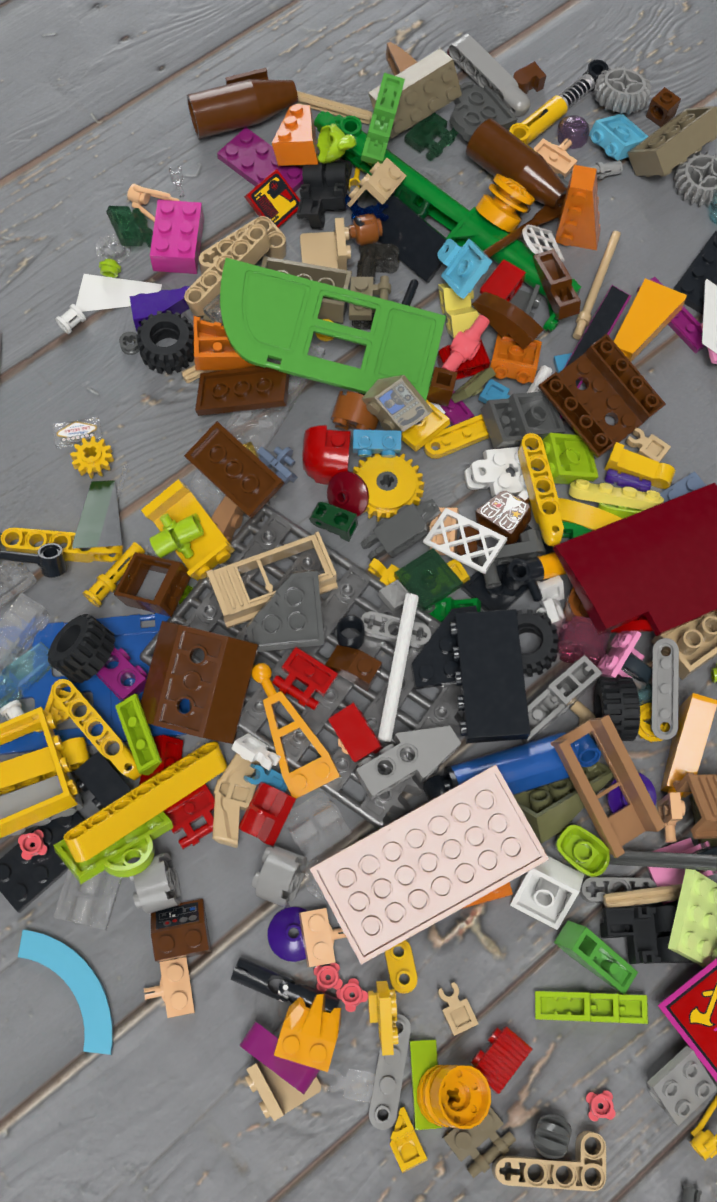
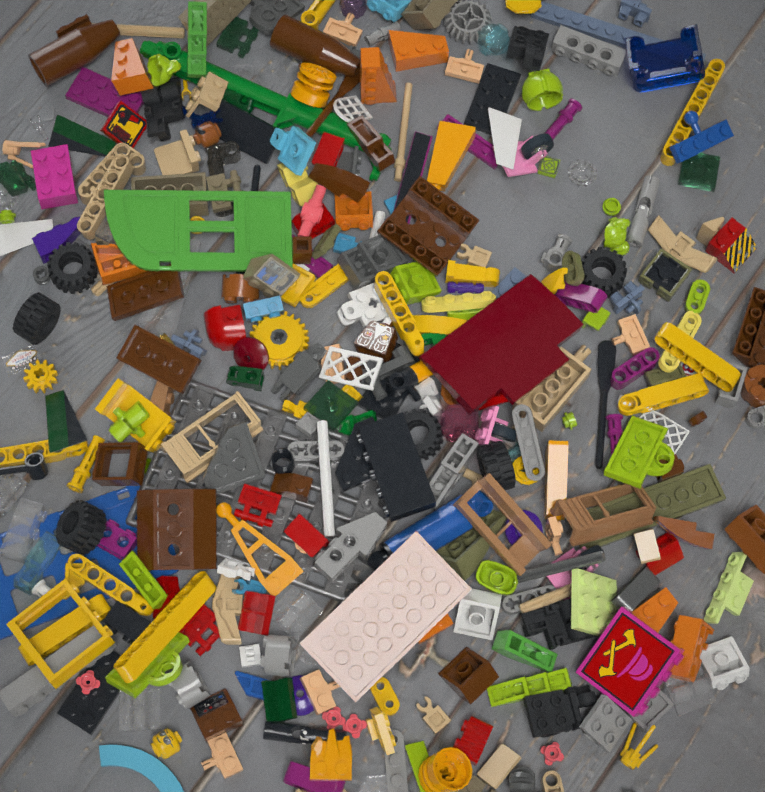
camera: 15 degrees left, 0 degrees up
none -> black tyre [13,292,61,345]
none -> dark green sticker [48,115,116,157]
none -> yellow head [150,728,182,759]
none -> blue tile [235,671,271,701]
none -> white tile [239,644,261,668]
none -> dark green panel [261,677,297,722]
none -> orange wedge [388,30,449,72]
none -> reddish brown slope [438,647,499,705]
none -> light nougat plate [445,49,484,84]
none -> tan slope [477,744,521,789]
none -> black plate [523,685,597,738]

